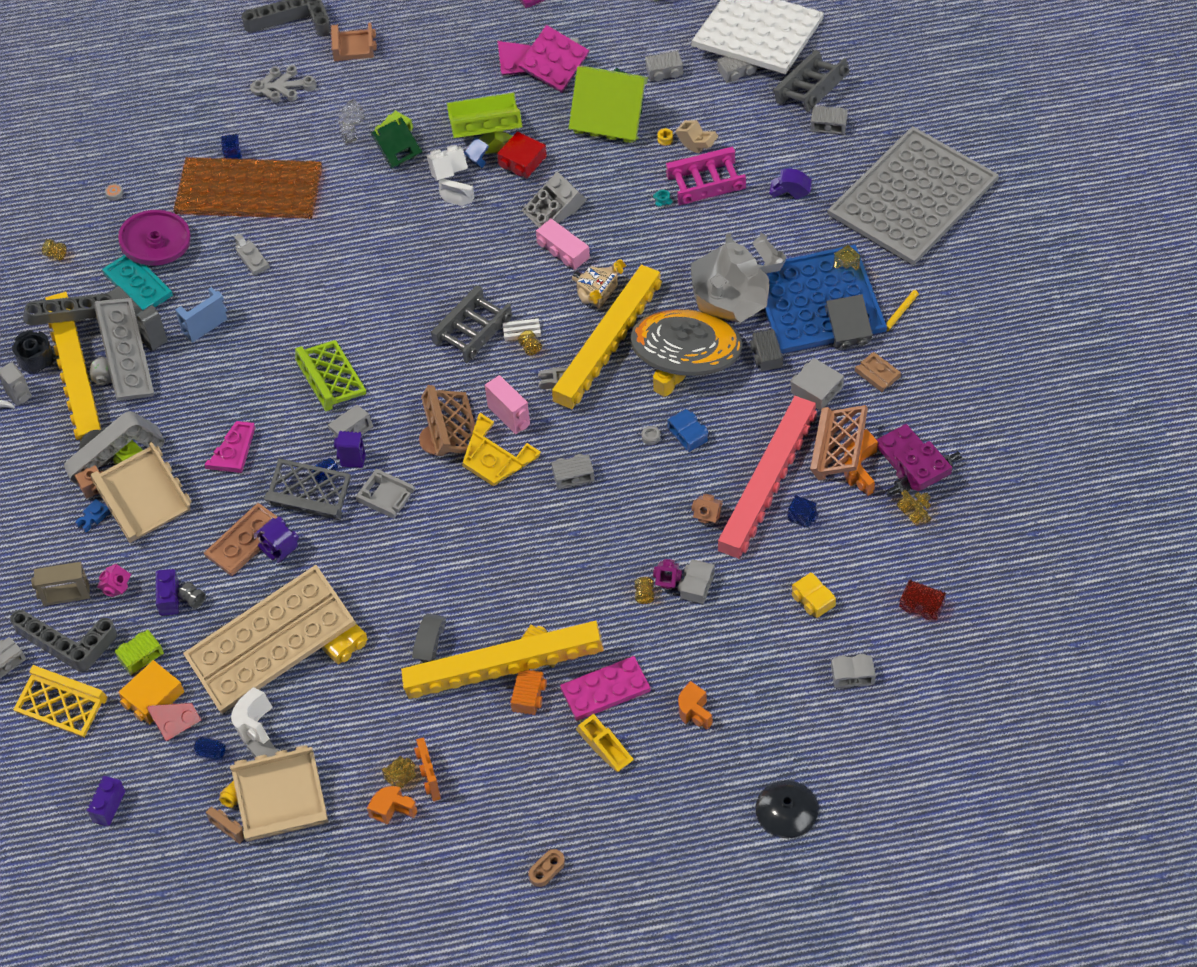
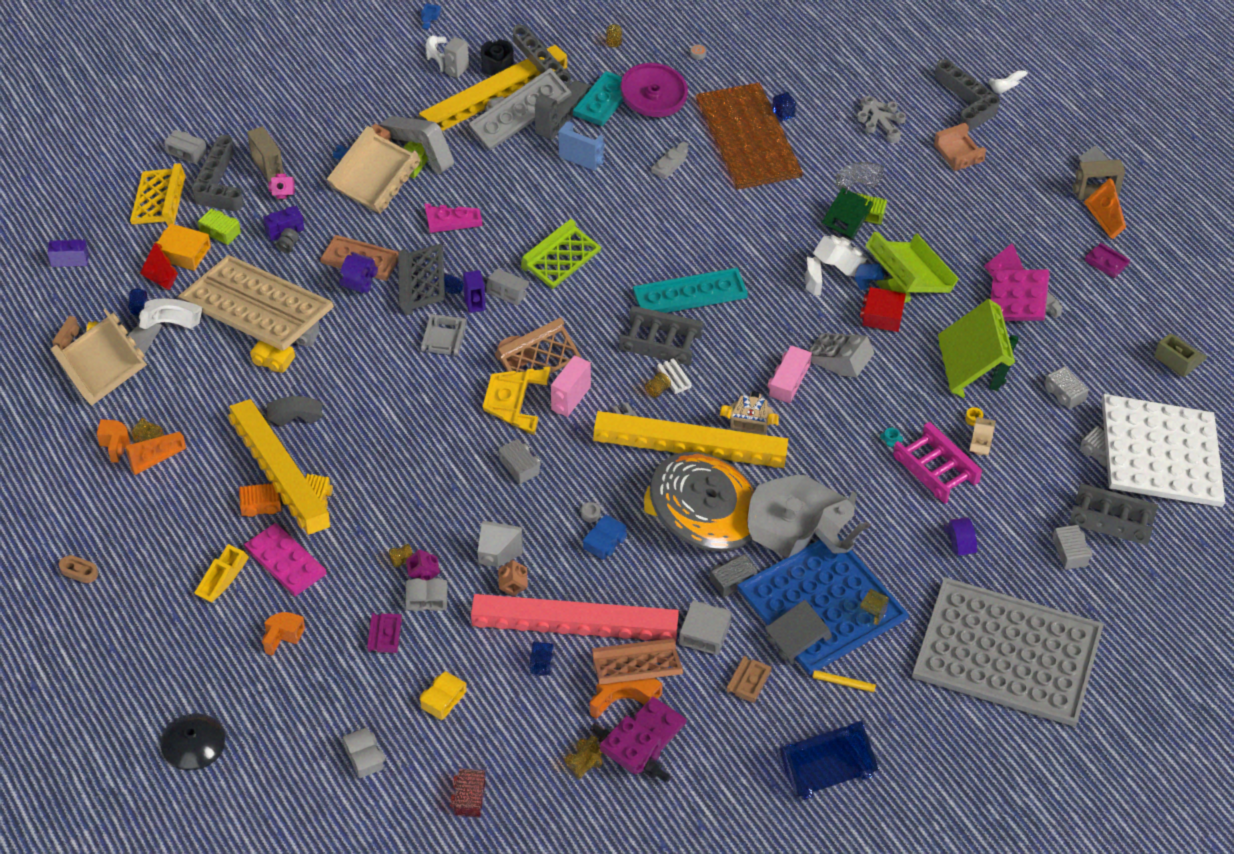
camera: 65 degrees right, 5 degrees down
none -> magenta plate [367,613,402,653]
none -> light grey slope [478,521,523,567]
none -> teal plate [633,267,748,313]
none -> clear blue windscreen [775,720,879,800]

